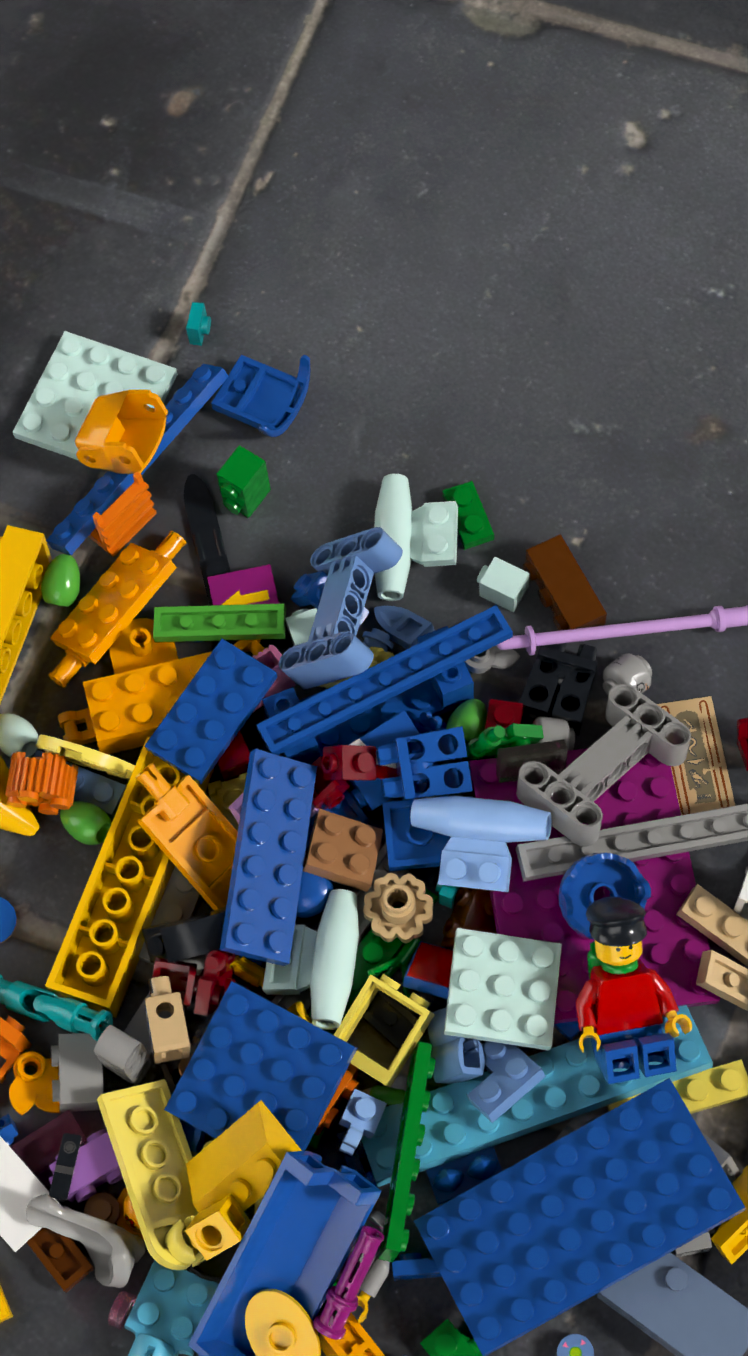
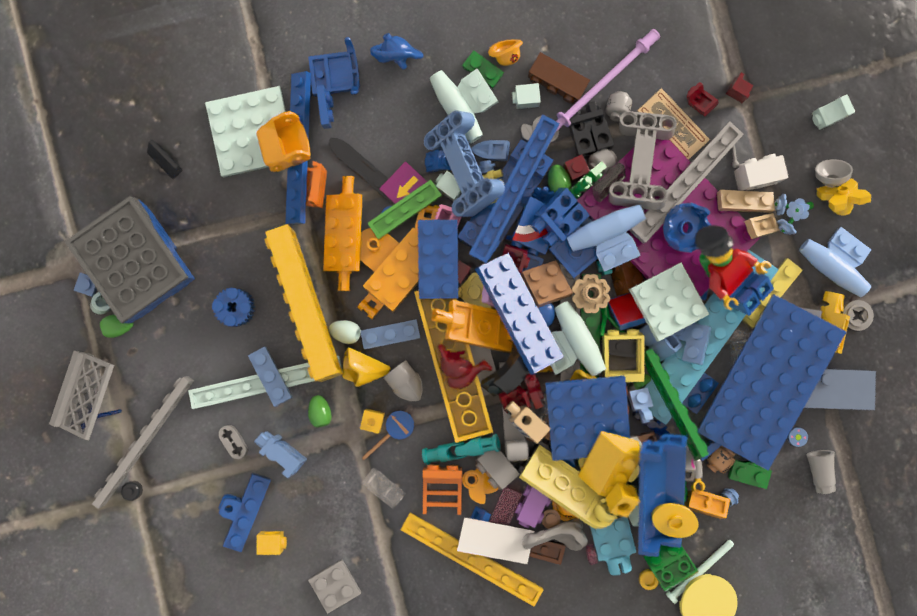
camera: 40 degrees left, 20 degrees up
orange brick [5,751,79,815] -> none
light yellow tile [36,734,135,779] -> none
bright green animal [41,554,80,607] -> none
black sticker [49,1133,82,1200] -> none
bright green animal [60,801,111,845] -> none
teal plate [186,302,211,346] -> none
green brick [217,445,271,518] -> none
magenta pin [313,1226,384,1340] -> none
dark red bracket [321,745,376,781] -> none
none -> blue plate [316,85,334,129]
none -> blue piece [370,33,424,70]
none -> light grey helmet [384,360,423,401]
none -> dark red piece [438,344,492,390]
none -> light orange hat [488,39,523,66]
none -> medium nougat head [706,446,735,473]

